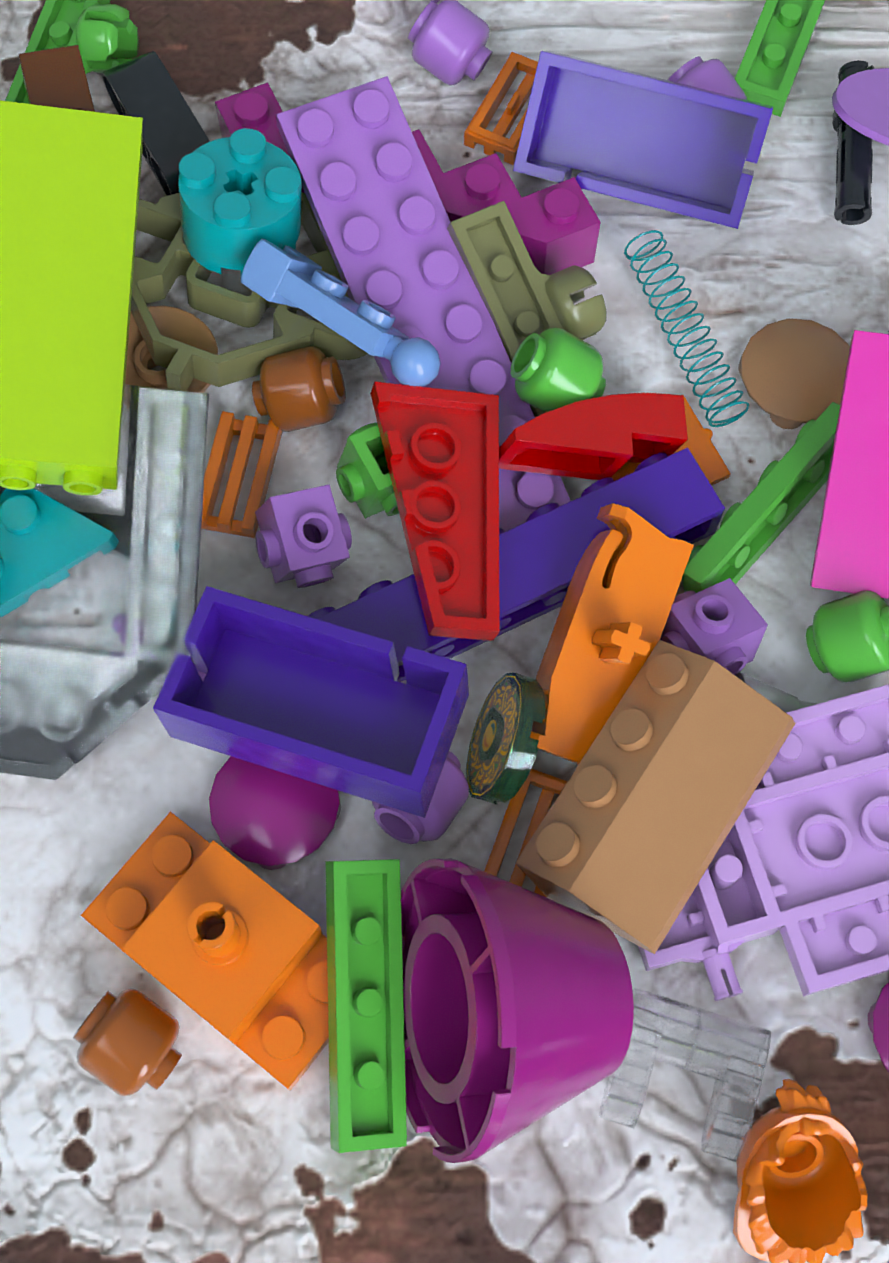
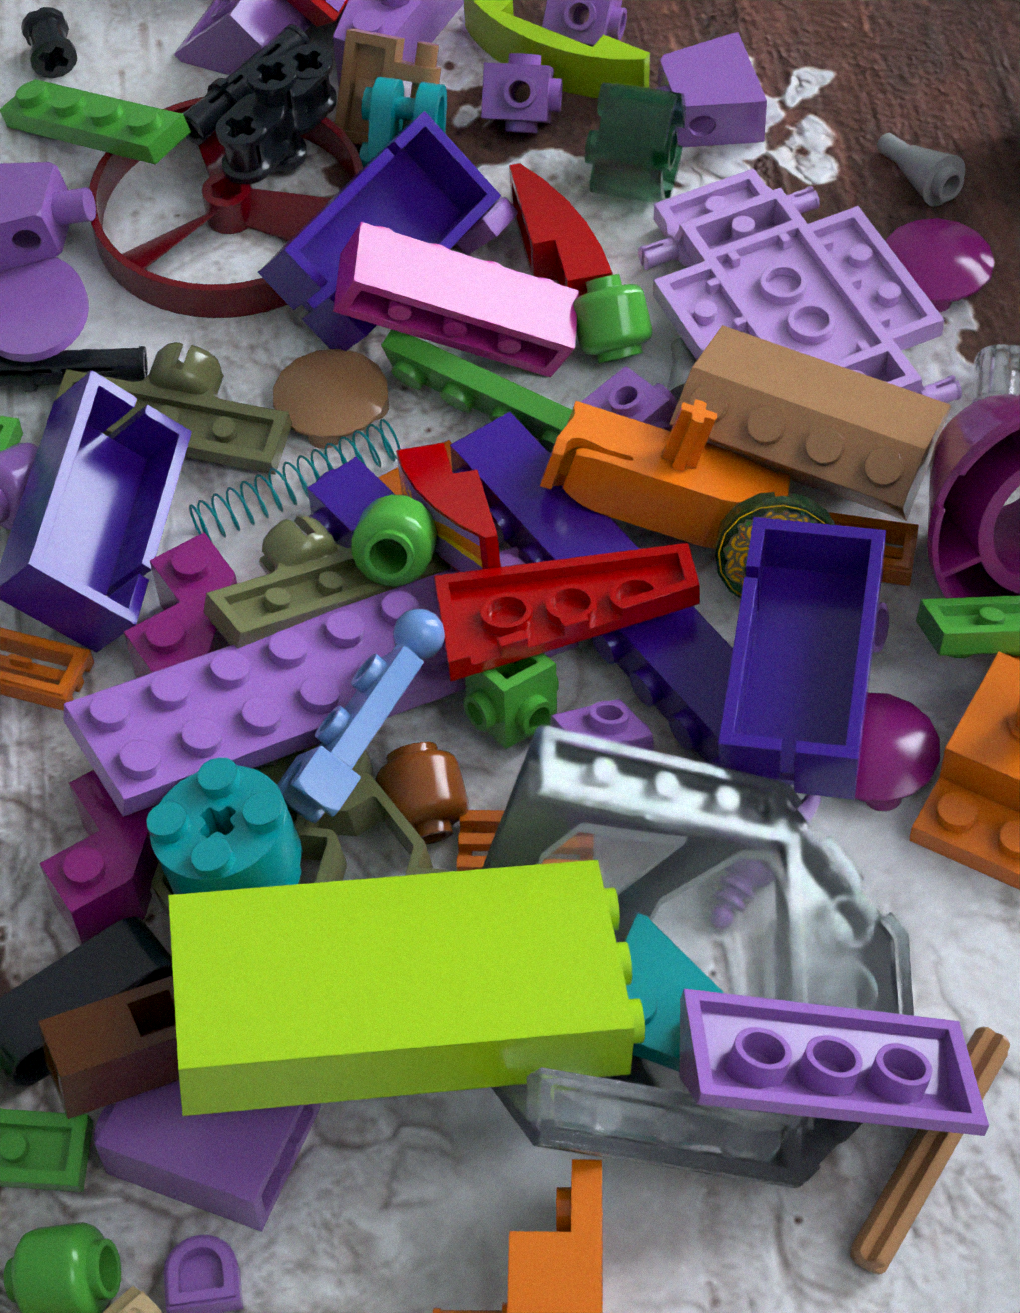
camera: 95 degrees left, 15 degrees down
none -> olive plate [47,342,292,475]
none -> dark purple brick [307,457,395,548]

